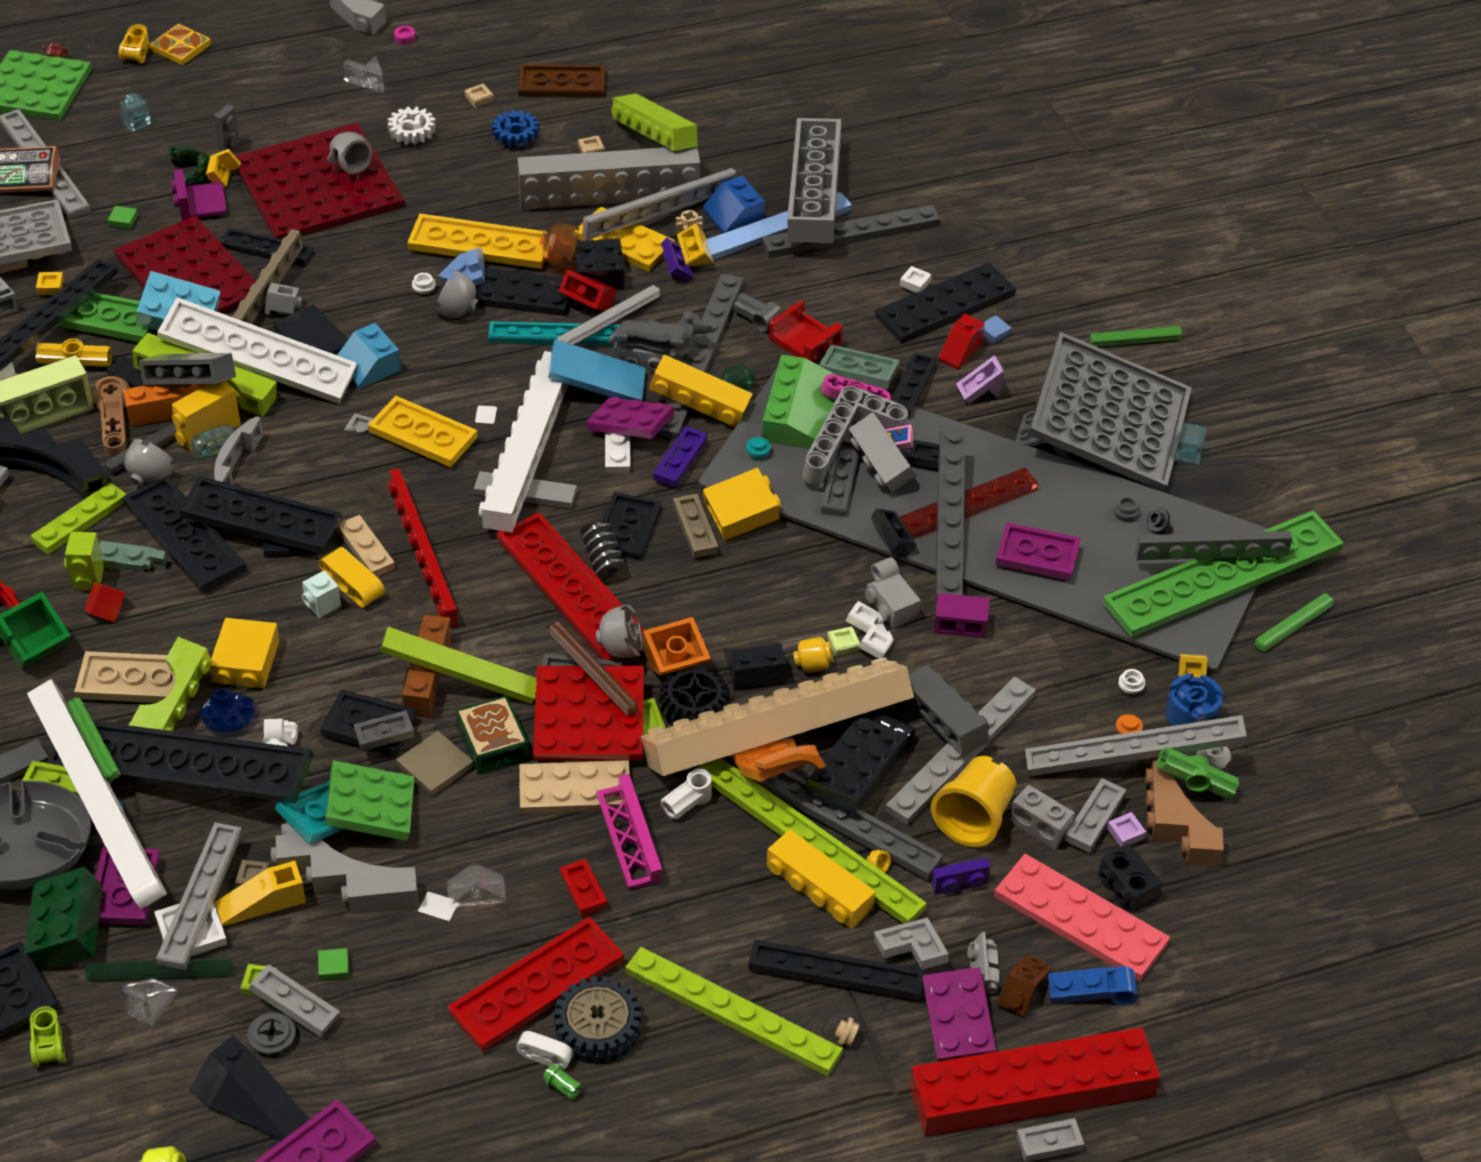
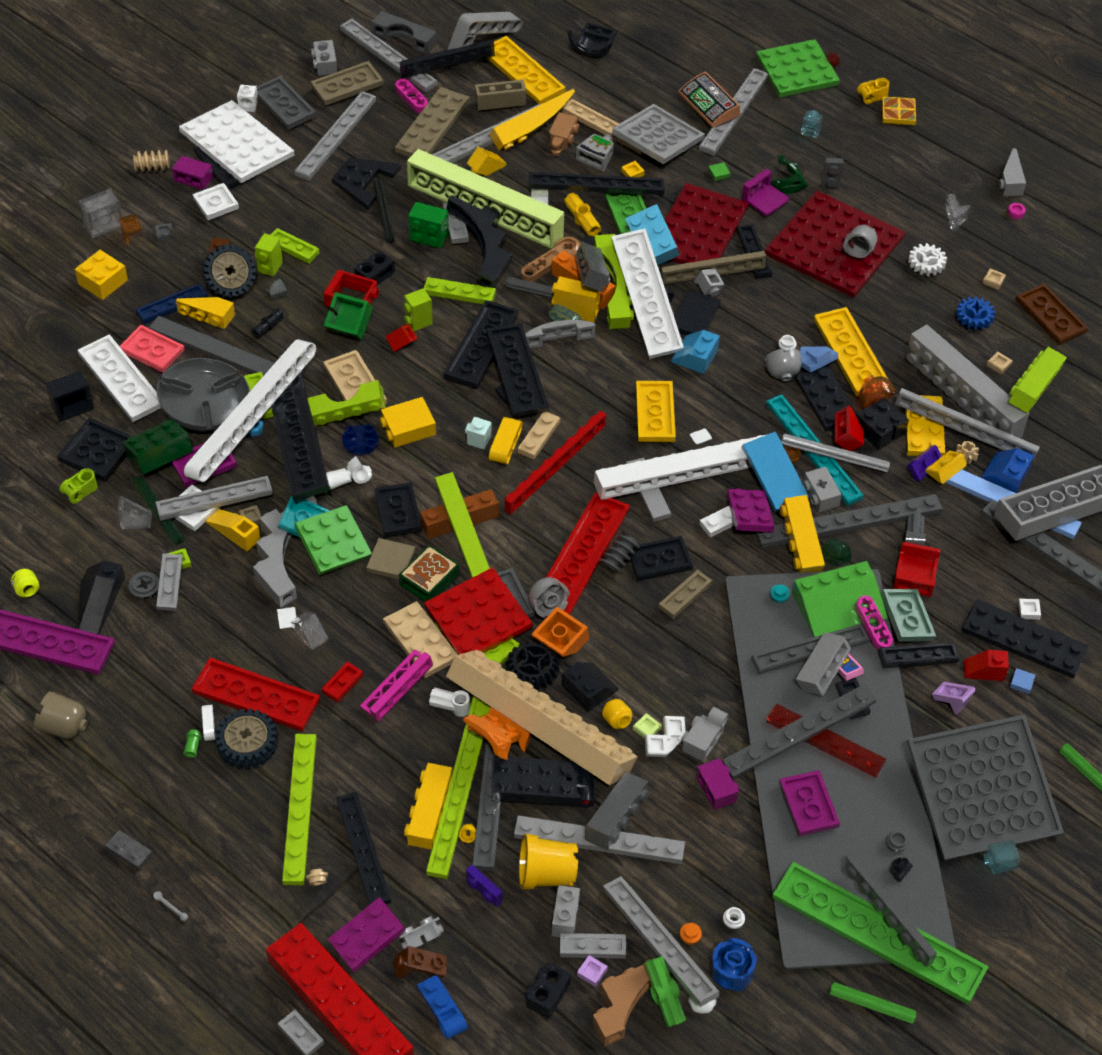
camera: 60 degrees right, 5 degrees up
bright green axle [67,697,120,781] -> none
sand green hinge [99,541,168,573] -> none
light grey cylinder [124,439,176,486] -> none
yellow bracket [206,149,241,188] -> none
bright green tile [318,948,349,981] -> none
light grey tile [344,414,373,437] -> none
flat silver plate [354,711,415,751] -> none
reddish brown axle [549,621,638,716] -> none
dark grey animal [608,311,712,360] -> none
dark purple plate [653,426,708,488] -> none
yellow brick [703,468,781,541] -> none
light grey beam [802,386,908,485] -> none
black brick [871,508,917,558] -> none
light grey plate [874,918,949,970] -> none
coral plate [994,854,1170,982] -> none
yellow plate [1178,654,1208,678] -> none

